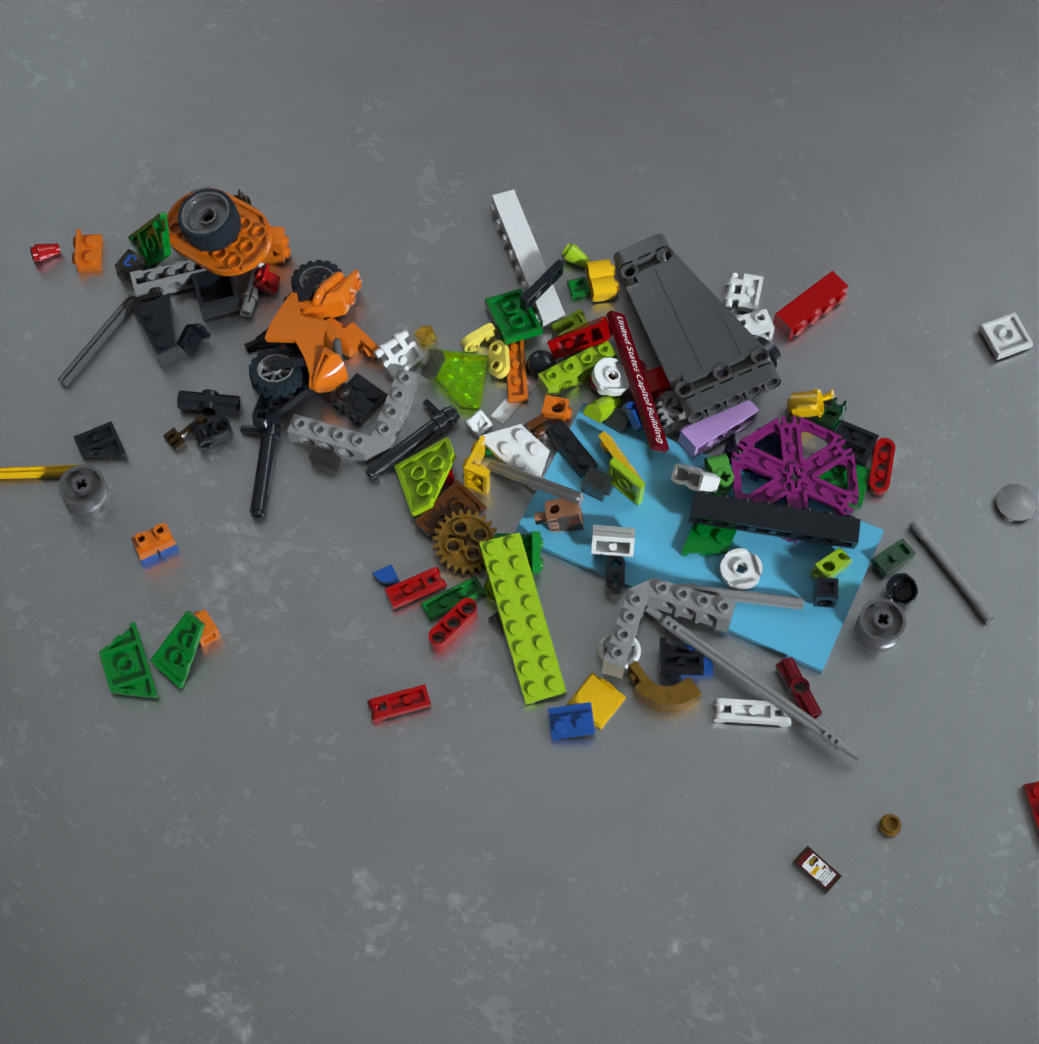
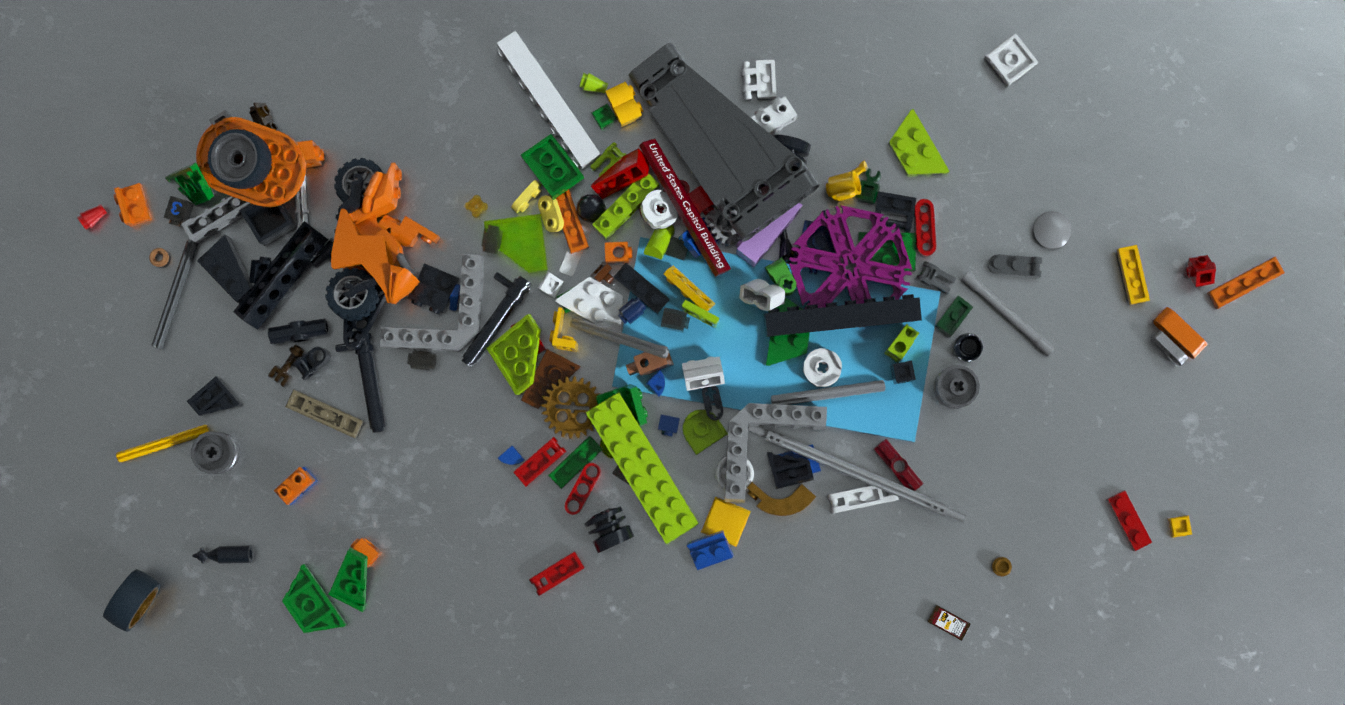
camera: 10 degrees left, 20 degrees up
red bracket [253,263,280,296] -> none
white plate [373,329,425,380] -> none
black tile [520,259,564,311] -> none
red brick [773,270,849,339] -> none
none -> medium nougat plate [149,248,169,267]
none -> black wheel [192,545,253,564]
none -> black brick [233,221,328,330]
none -> dark tan plate [285,389,364,438]
none -> blue tile [449,284,460,311]
none -> black wheel [584,506,635,553]
none -> dark blue brick [618,297,647,324]
none -> blue tile [646,370,665,397]
none -> dark blue plate [658,414,680,437]
none -> lime tile [682,409,728,455]
none -> lime wing [888,109,950,176]
none -> dark grey piece [916,261,956,295]
none -> dark grey plate [987,254,1042,277]

